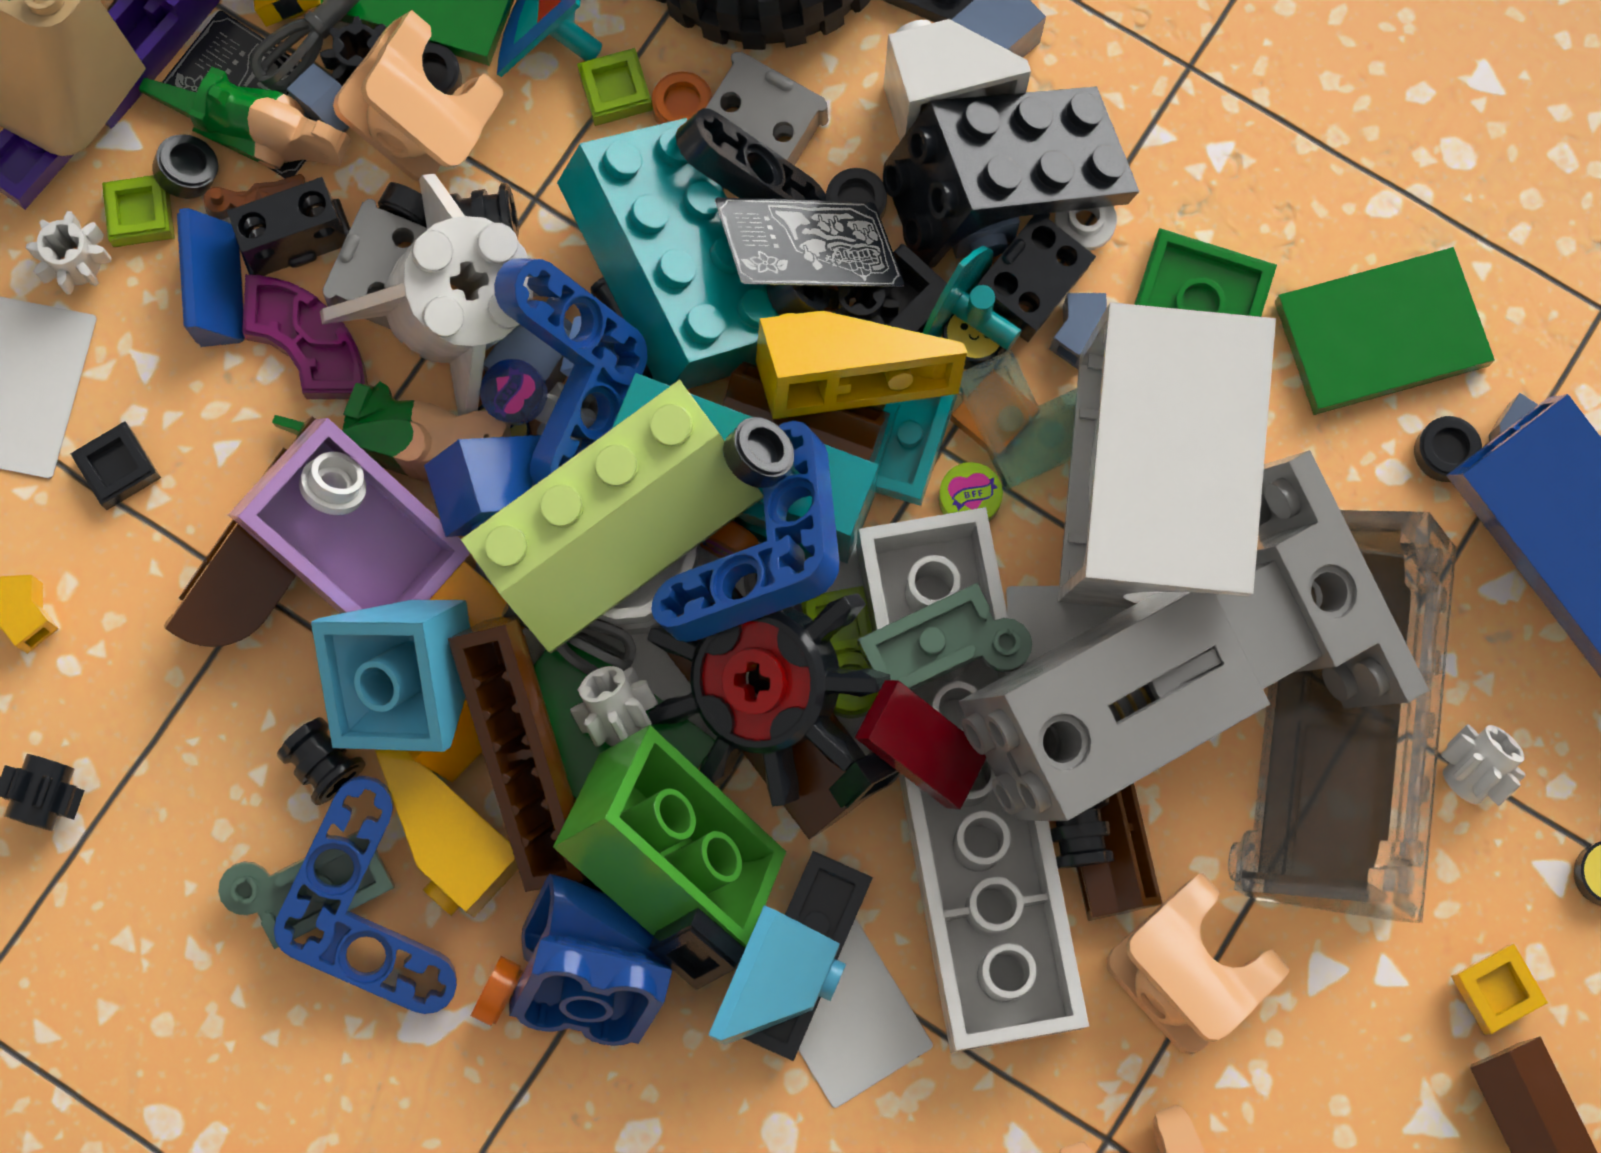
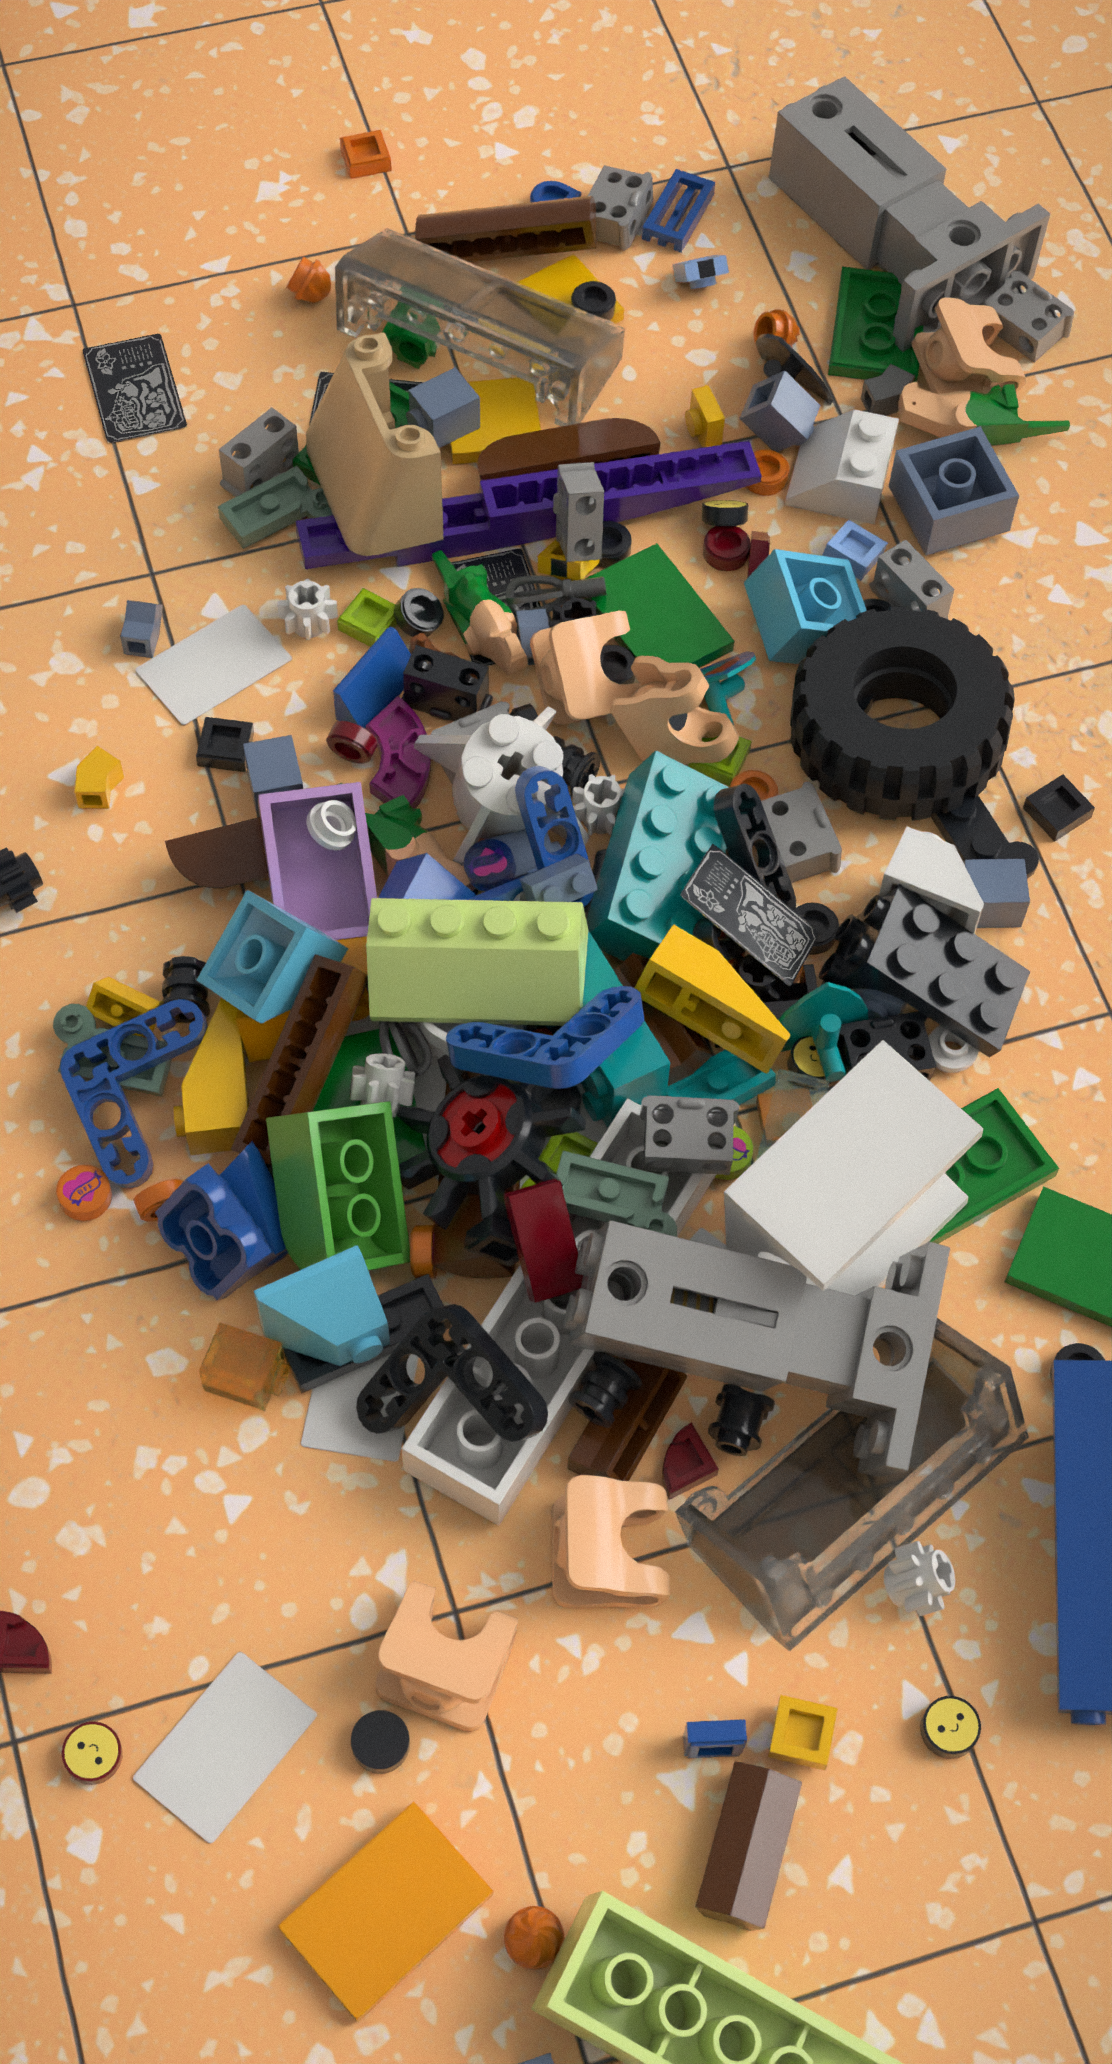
camera: 40 degrees right, 15 degrees down
black tile [648,908,745,990] -> none
black tile [723,417,794,488] -> none
none -> orange tile [56,1165,112,1221]
none -> yellow piece [86,976,160,1037]
none -> clear yellow brick [199,1322,290,1411]
none -> sand blue brick [243,735,303,817]
none -> dark red tile [326,721,378,764]
none -> black beam [356,1304,548,1442]
none -> orange tile [410,1225,438,1279]
none -> sand blue piece [520,853,598,902]
none -> white gear [572,774,625,836]
none -> light nougat piece [610,656,739,765]
none -> light grey piece [640,1095,739,1175]
none -> dark red tile [662,1422,719,1500]
none -> blue tile [683,1719,747,1758]
none -> black brick [708,1384,775,1456]

